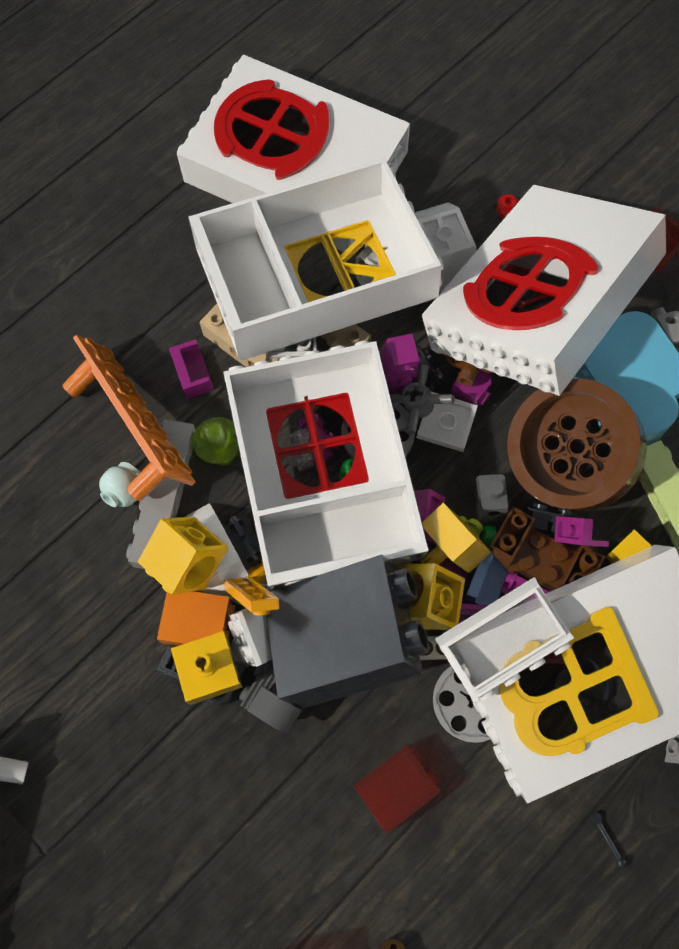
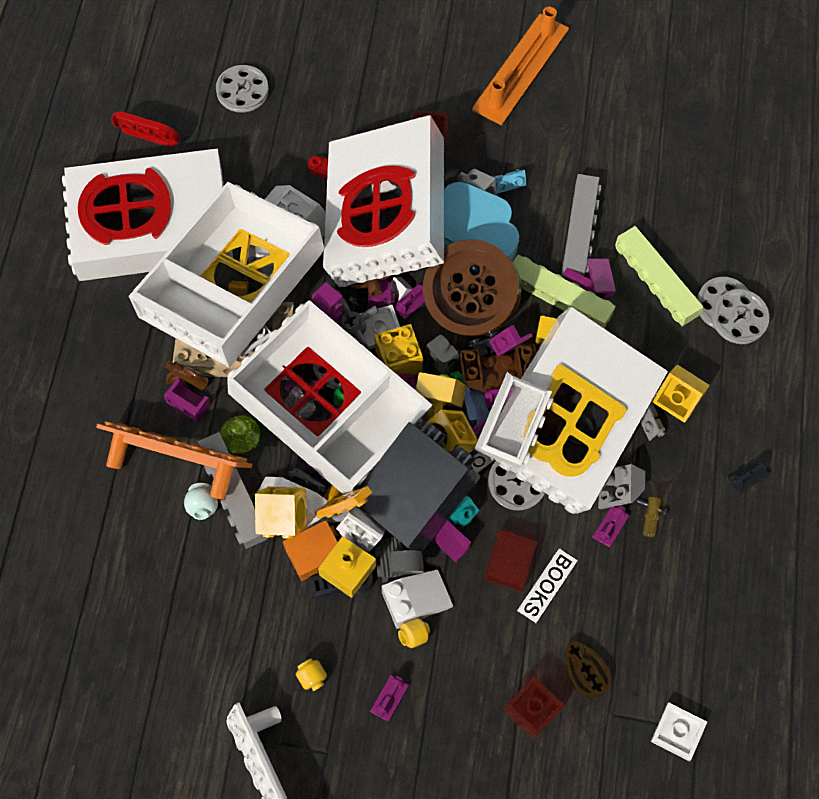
camera: 40 degrees left, 5 degrees down
none -> red tile [111,112,180,147]
none -> reddish brown plant [165,361,208,390]
none -> light grey wedge [216,65,269,112]
none -> light orange slope [228,281,249,296]
none -> yellow head [296,658,327,691]
none -> magenta hinge [370,675,409,722]
none -> yellow brick [374,324,423,376]
none -> white slope [382,570,453,629]
none -> white slope [390,277,413,300]
none -> magenta hinge [393,284,425,319]
none -> yellow head [398,618,430,648]
none -> magenta panel [432,520,471,563]
none -> teal brick [448,496,479,527]
none -> white sticker [517,549,578,623]
none -> magenta hinge [593,505,629,548]
none -> light grey slope [598,464,645,509]
none -> clear yellow axle [643,497,661,537]

